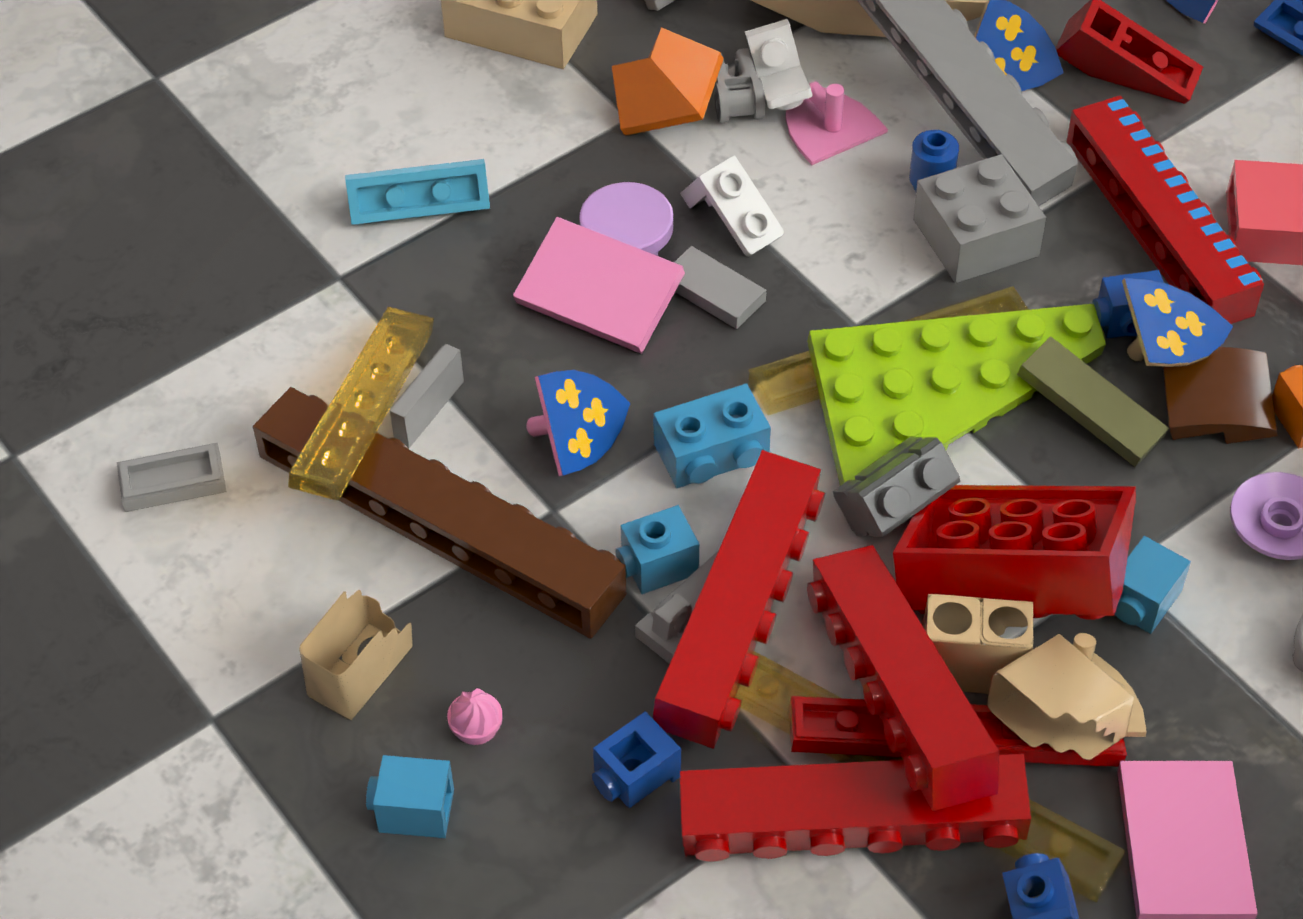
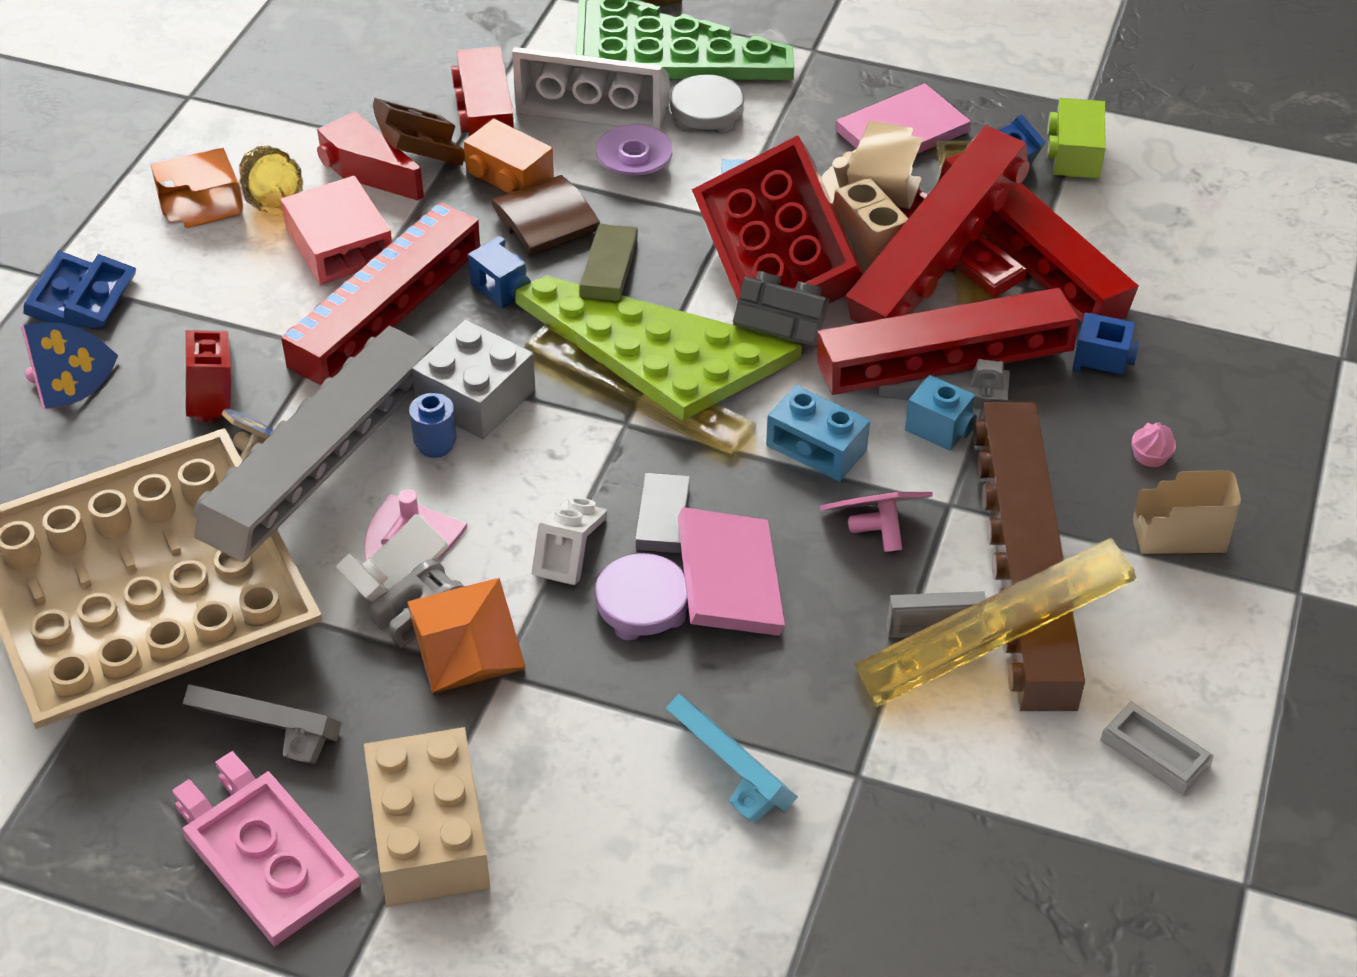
camera: 125 degrees left, 5 degrees down
dark azure brick [366,755,454,838] -> none
shield [1122,278,1233,367] -> none

